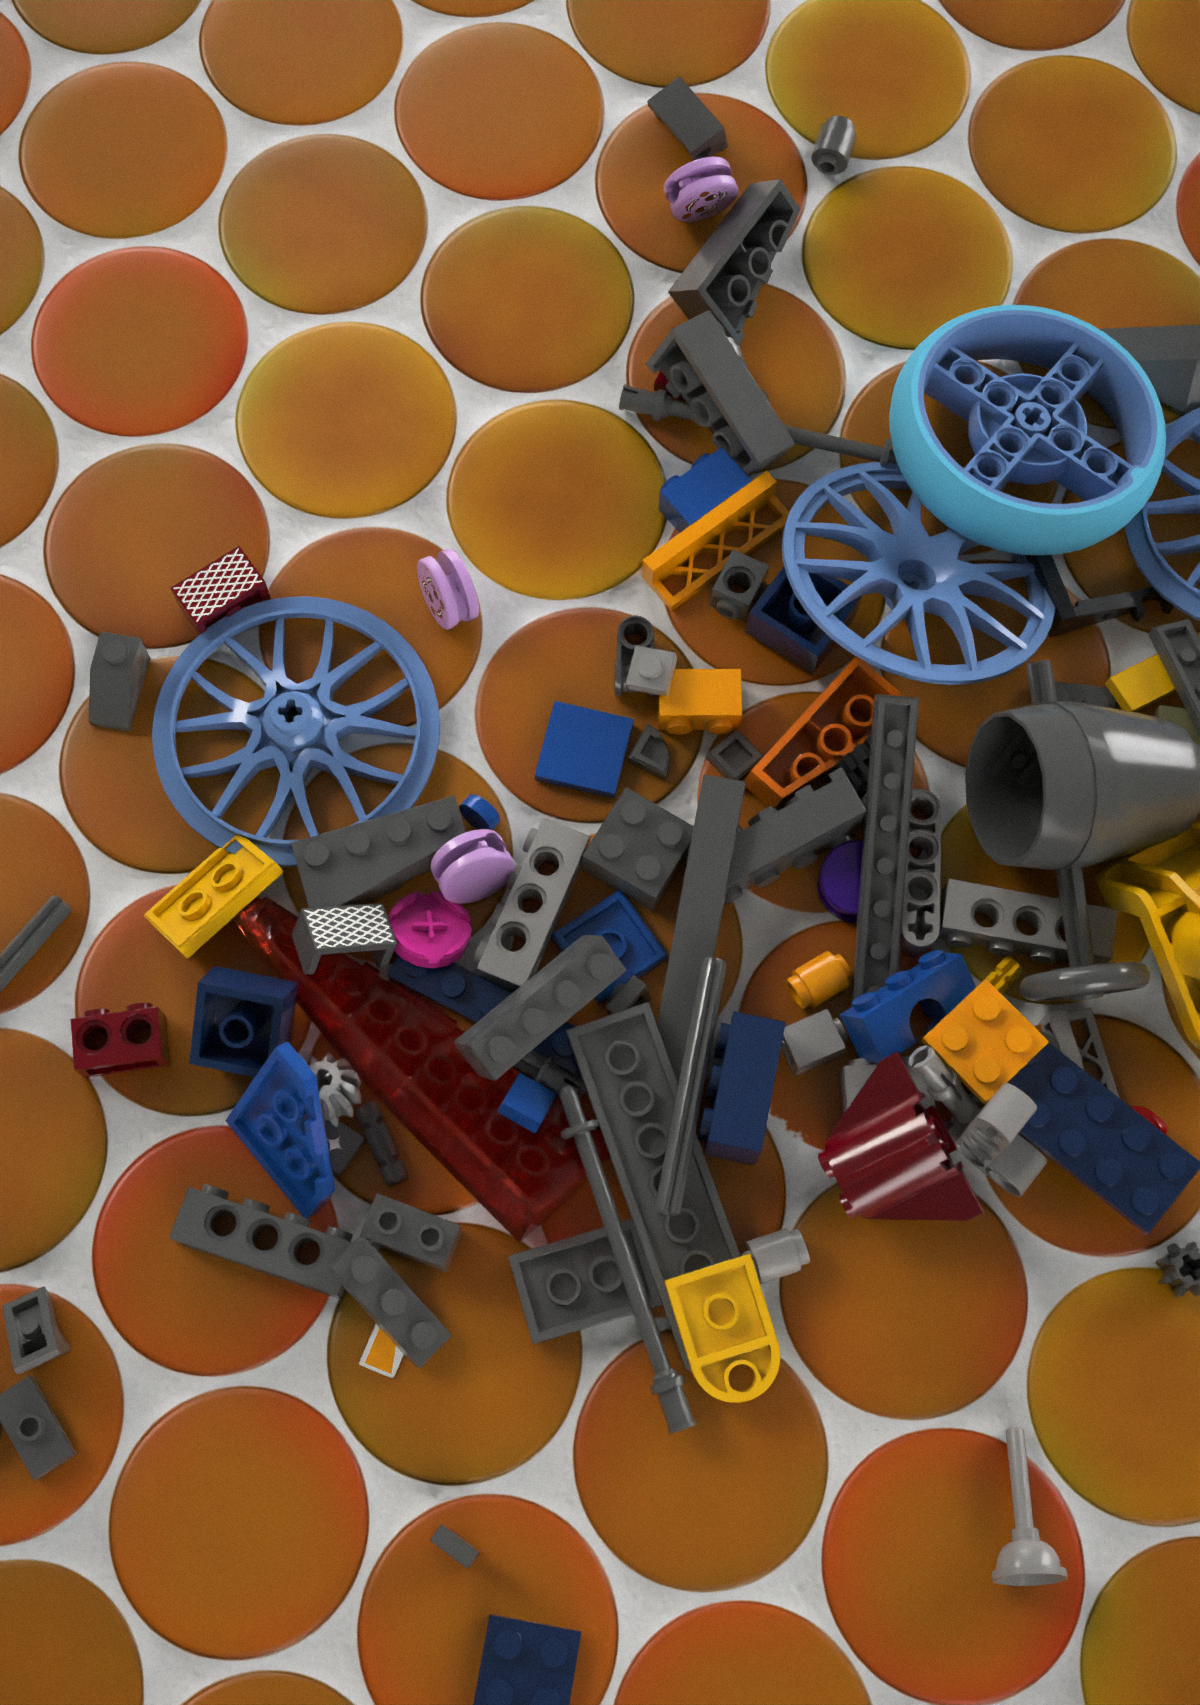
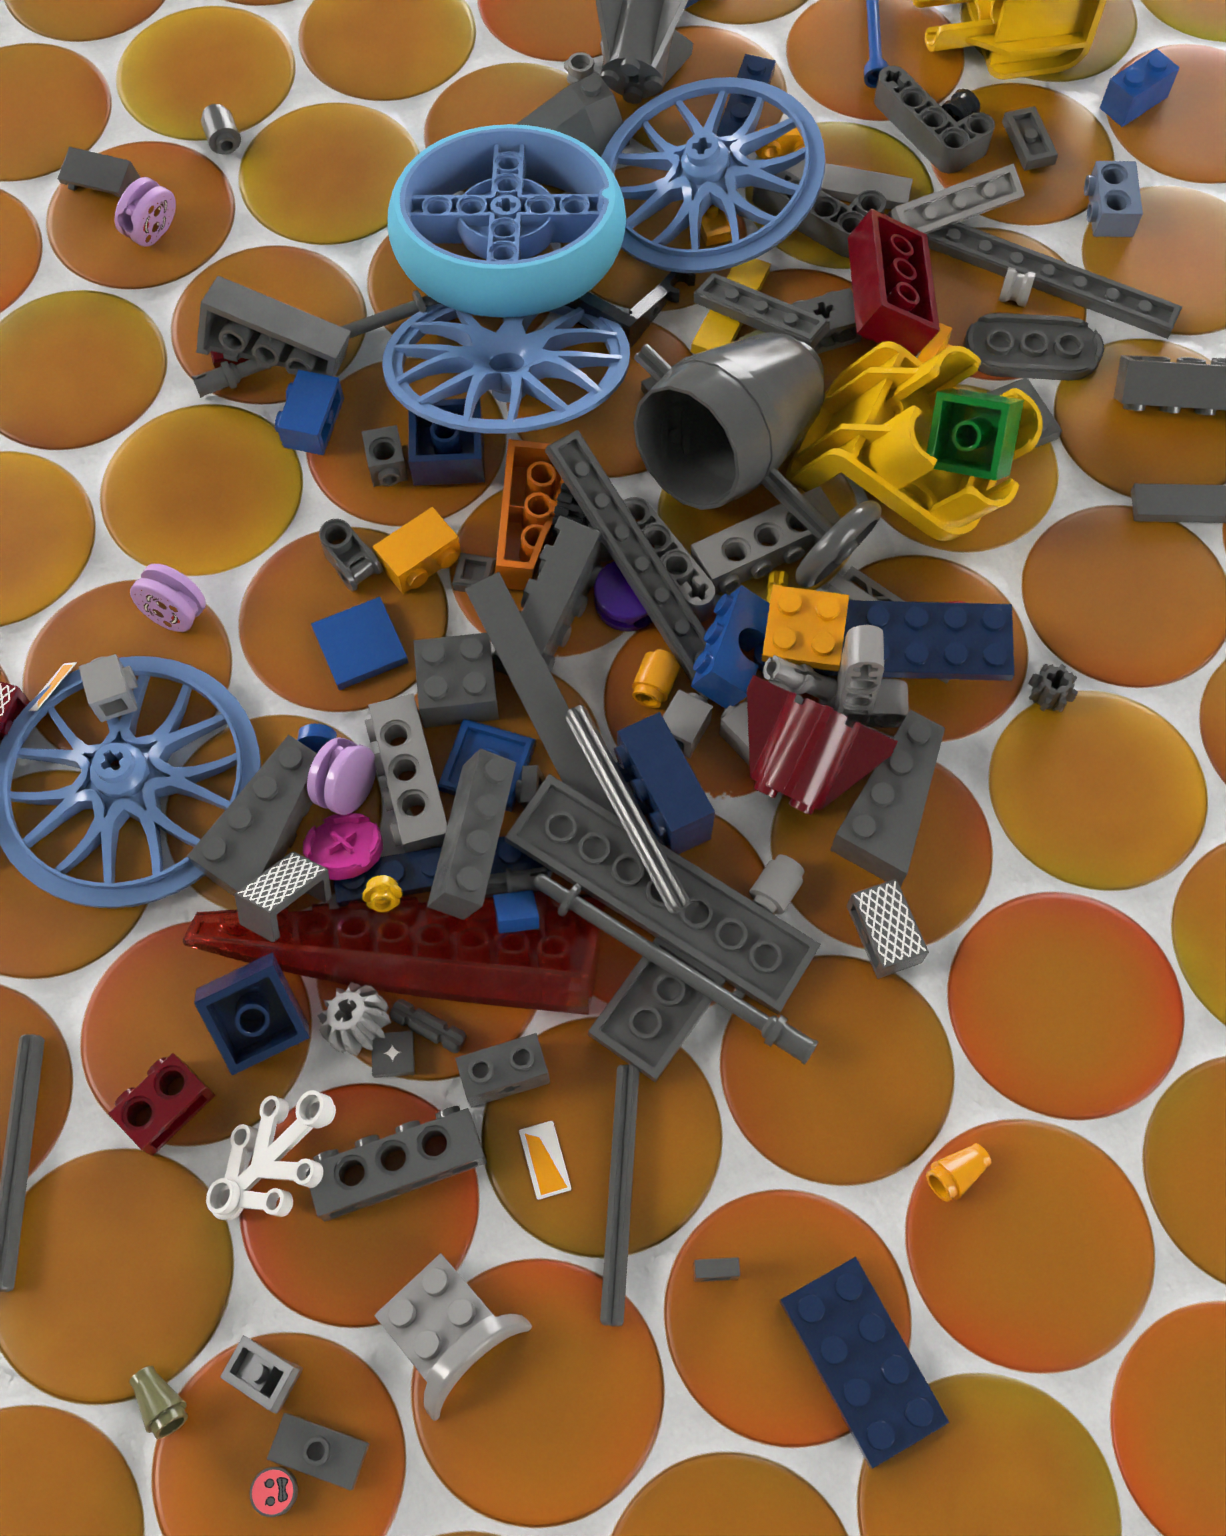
camera: 35 degrees left, 5 degrees down
yellow tile [144,835,283,959] -> none
blue plate [225,1041,336,1219] -> none
dark grey plate [327,1236,452,1368] -> none
light grey plate [626,645,677,696] -> none
dark grey tile [628,724,670,781] -> none
light orange fence [641,470,789,611] -> none
yellow tile [663,1253,780,1403] -> none
dark grey wedge [668,179,801,346] -> none
light grey piece [991,1427,1068,1586] -> none
none -> sticker [29,662,77,711]
none -> light grey brick [78,654,138,722]
none -> white plant [206,1090,336,1221]
none -> yellow plate [362,875,403,912]
none -> light grey piece [374,1253,532,1421]
none -> dark grey axle [600,1064,639,1326]
none -> dark grey wedge [830,709,945,887]
none -> dark grey panel [846,879,929,979]
none -> light orange cone [926,1143,991,1202]

